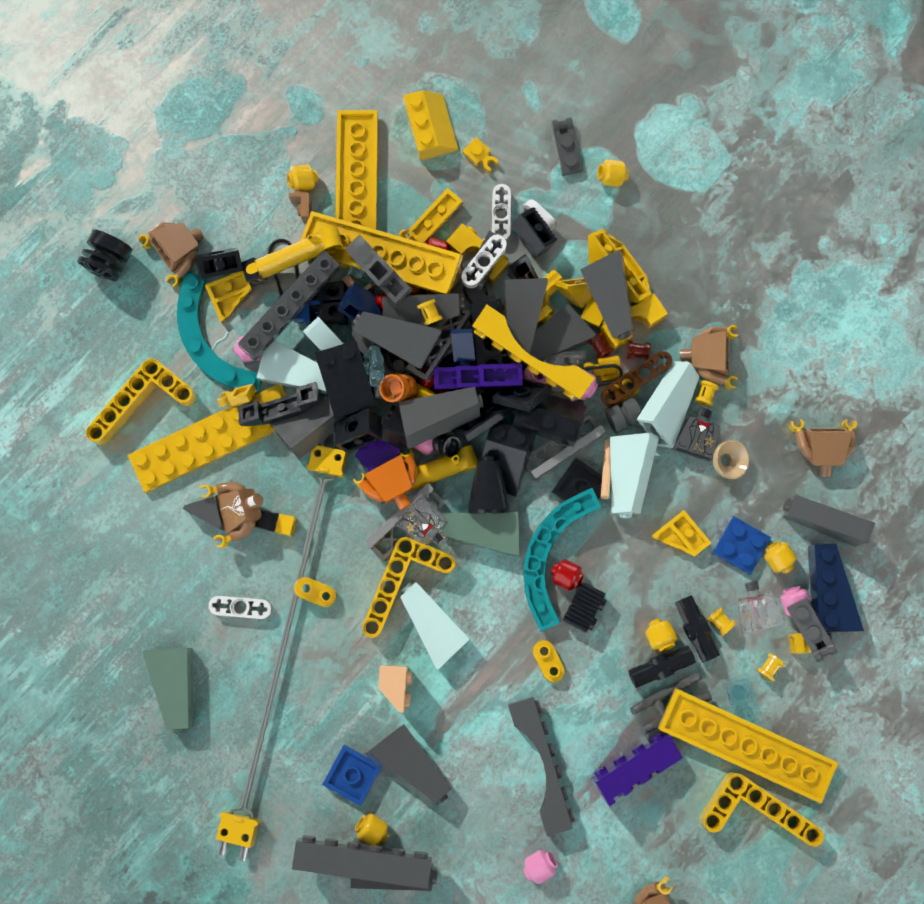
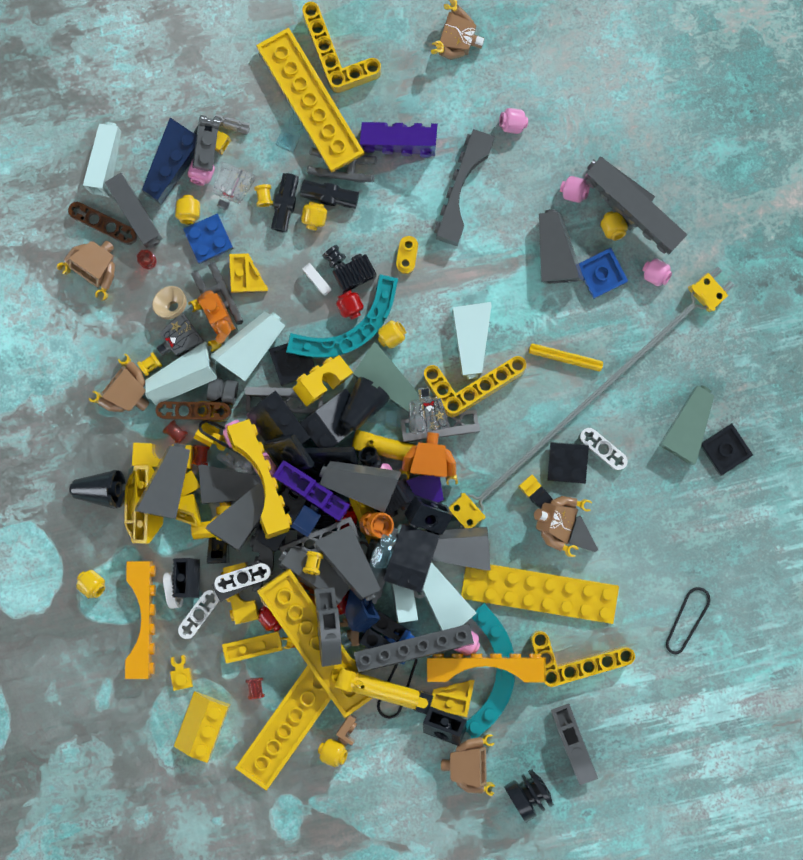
camera: 145 degrees left, 5 degrees up
yellow plate [217,384,257,407] -> none
black slope [238,382,319,426] -> none
yellow plate [294,577,336,607] -> none
light nougat slope [378,665,412,713] -> none
dark grey plate [551,117,583,176] -> none
light nougat bar [601,439,611,499] -> none
yellow bush [756,653,785,683] -> none
none -> reddish brown beam [68,202,137,245]
none -> black cone [69,470,126,509]
none -> light aqua slope [83,122,121,197]
none -> light orange arch [125,561,156,679]
none -> clear red bush [137,249,157,270]
none -> orange torso [188,290,236,352]
none -> dark grey piece [191,262,243,325]
none -> light grey axle [214,115,250,134]
none -> clear red bush [245,677,265,700]
none -> yellow arch [292,355,353,407]
none -> white beam [302,263,332,296]
none -> black wheel [322,245,346,268]
none -> yellow head [377,320,407,349]
none -> light orange arch [427,653,546,683]
none -> yellow axle [529,343,603,371]
none -> black plate [547,442,589,484]
none -> dark grey slope [551,703,598,785]
none -> bright pink head [560,176,590,203]
none -> bright pink head [642,258,672,287]
none -> black piece [666,587,711,654]
none -> black tile [701,423,753,476]

